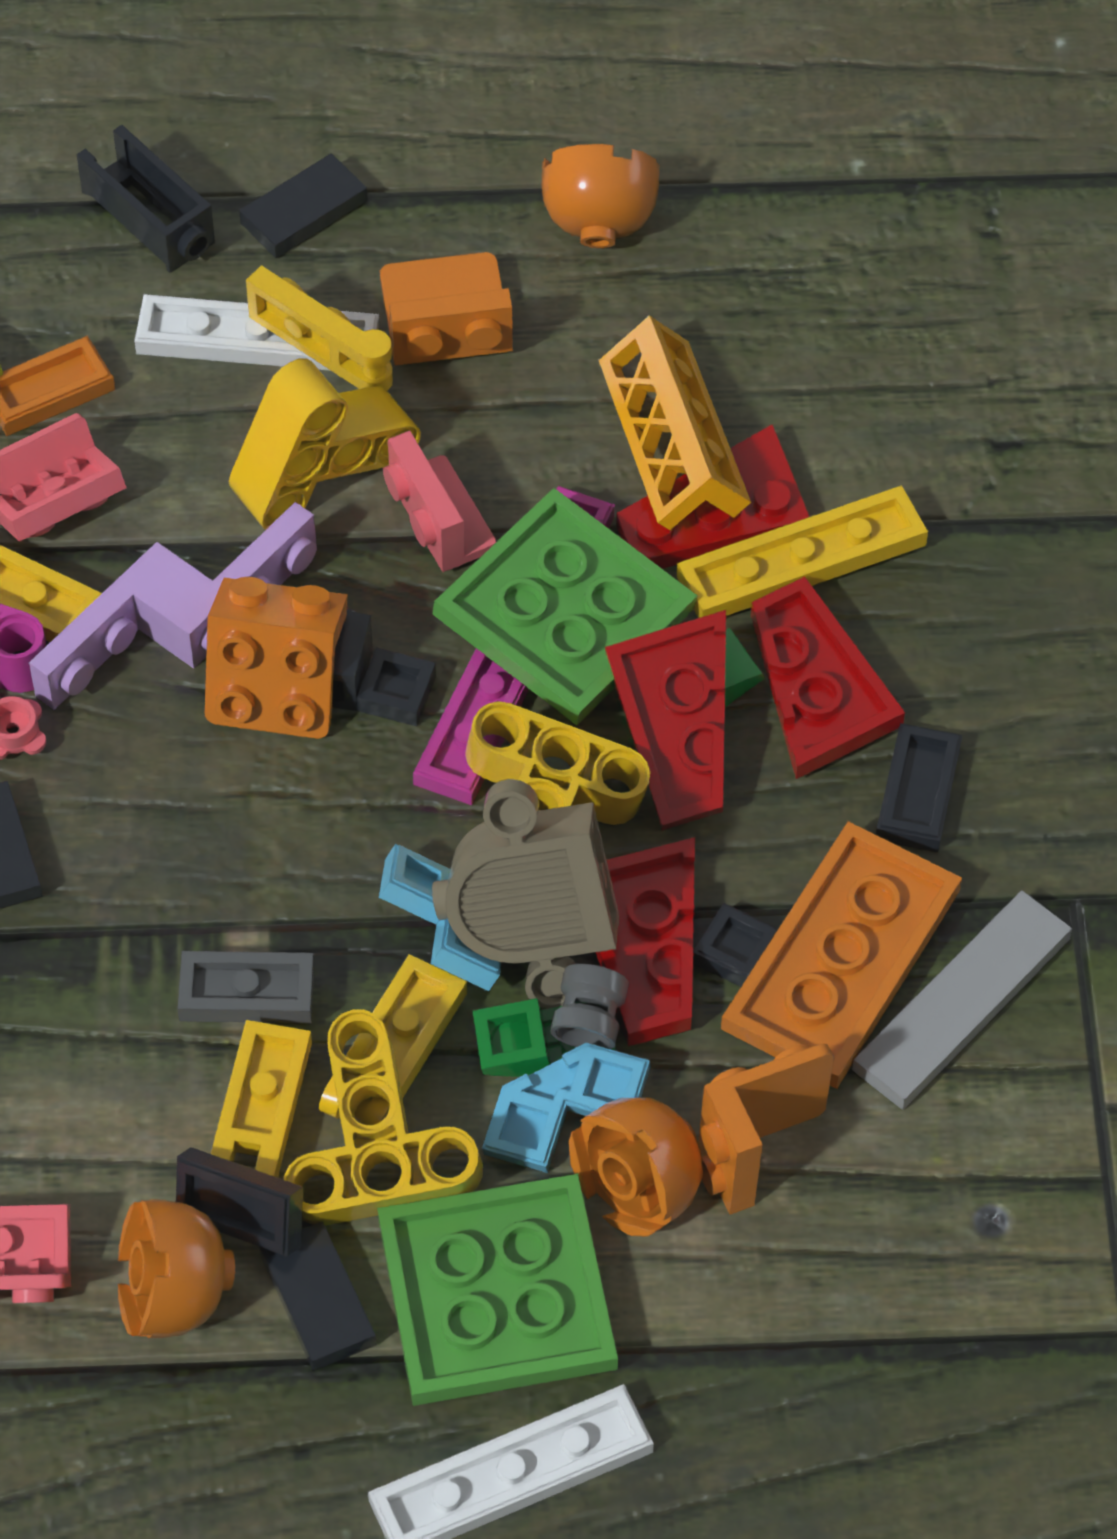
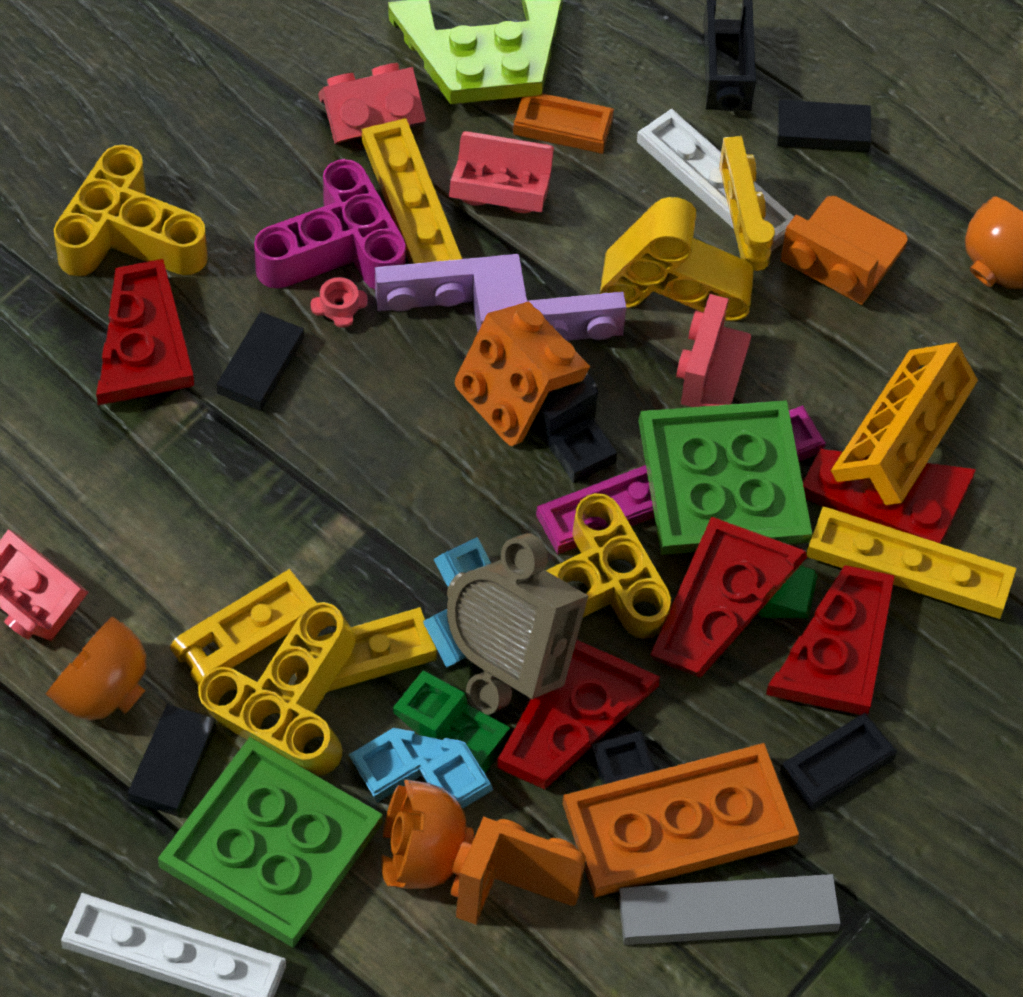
camera: 40 degrees right, 0 degrees up
black tile [176,1147,303,1256] -> none
dark grey plate [178,951,314,1023] -> none
dark grey wheel [550,964,629,1050] -> none

